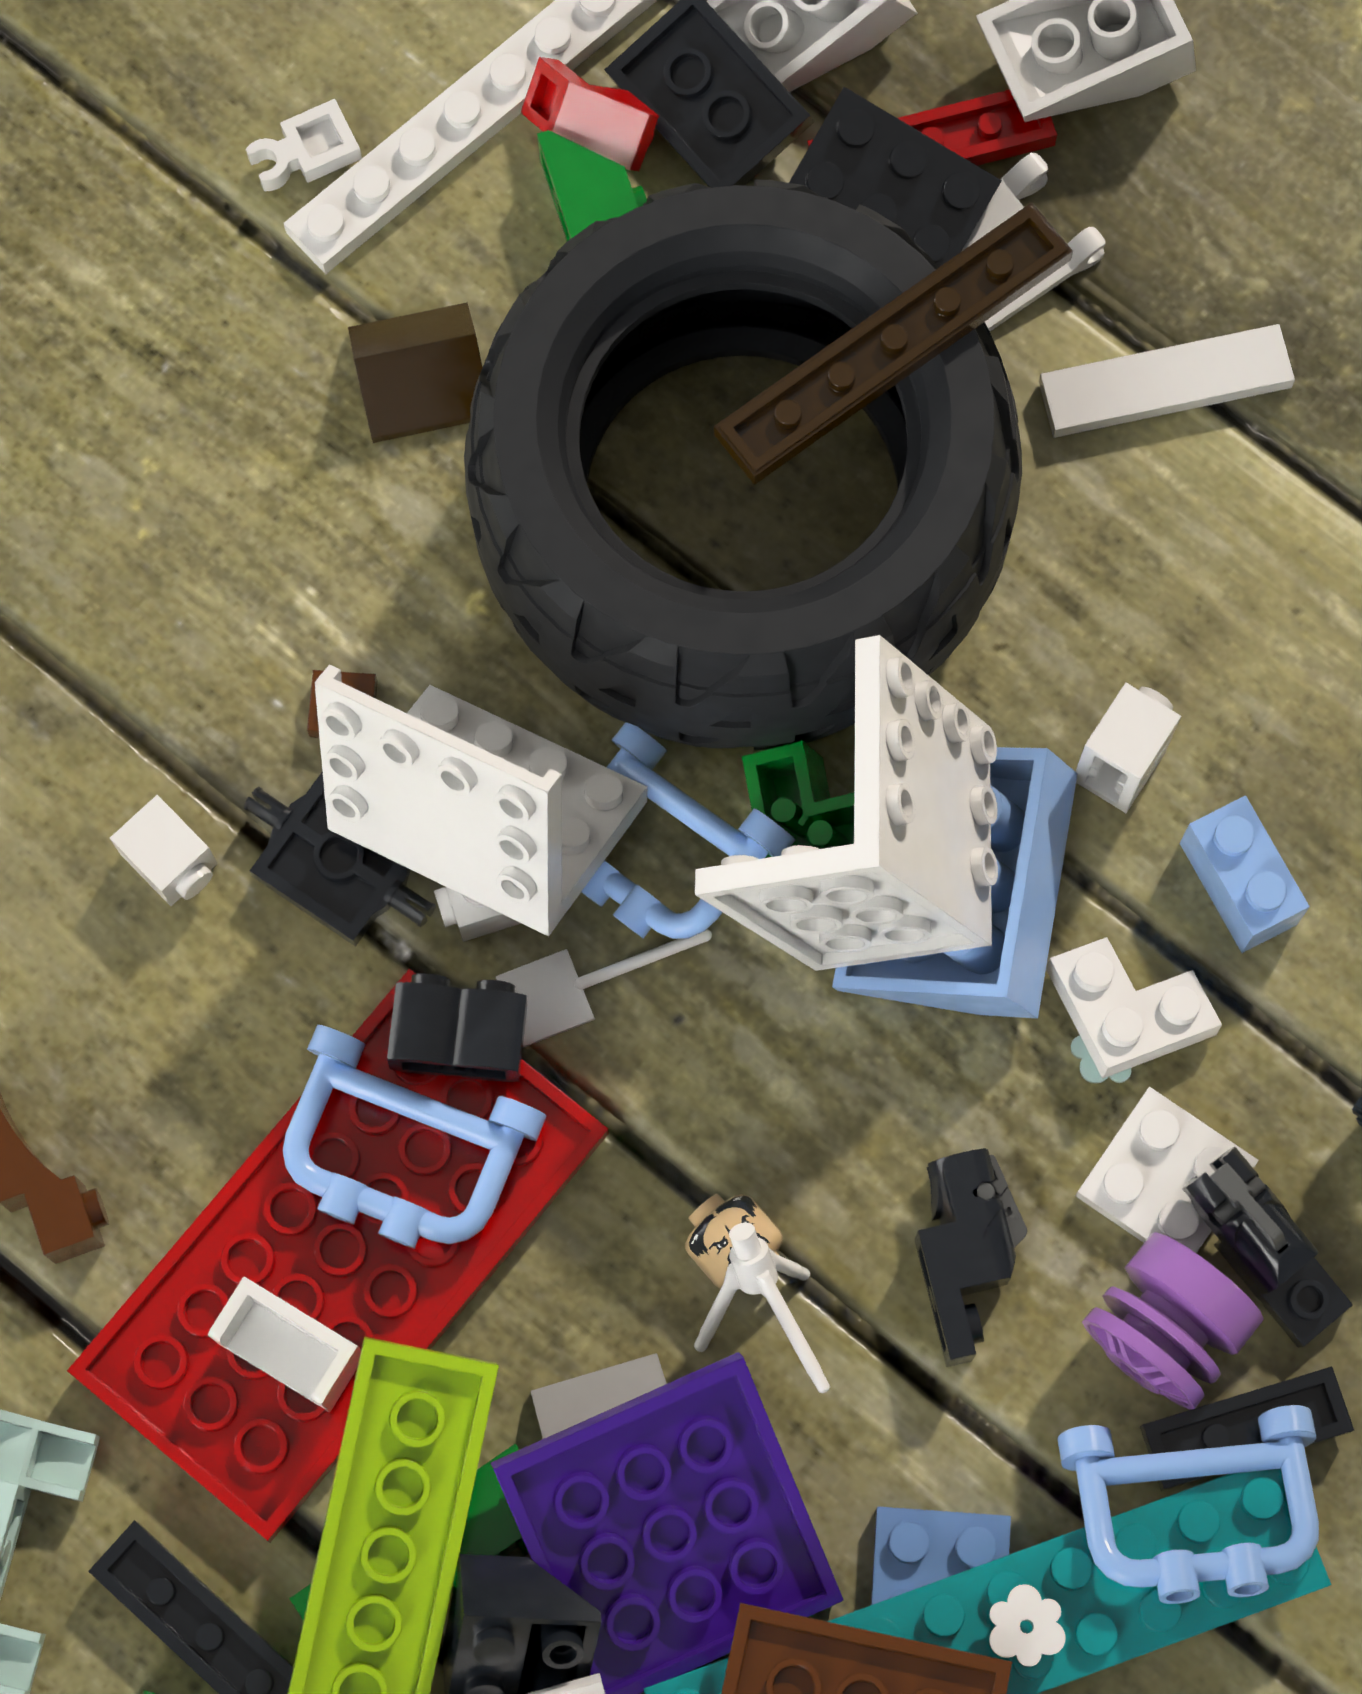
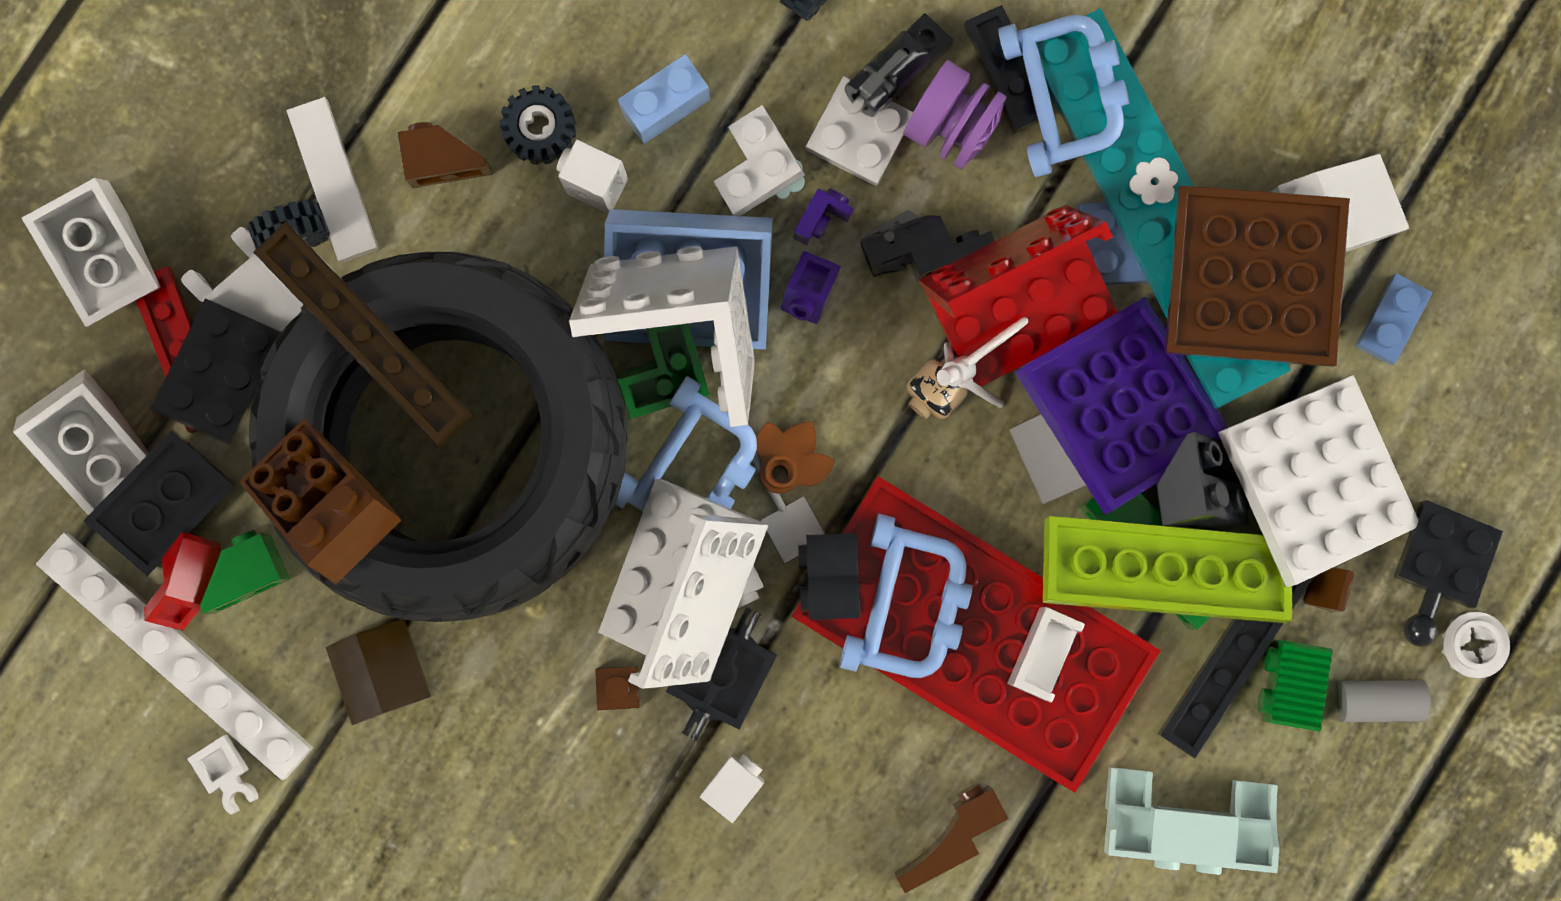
camera: 100 degrees left, 10 degrees up
none -> reddish brown slope [239,418,402,584]
none -> black bush [247,200,330,249]
none -> reddish brown slope [398,122,492,188]
none -> black bush [500,85,576,165]
none -> dark orange plate [756,421,835,494]
none -> dark purple bracket [781,251,841,324]
none -> dark purple bracket [793,189,854,246]
none -> red bracket [919,205,1118,387]

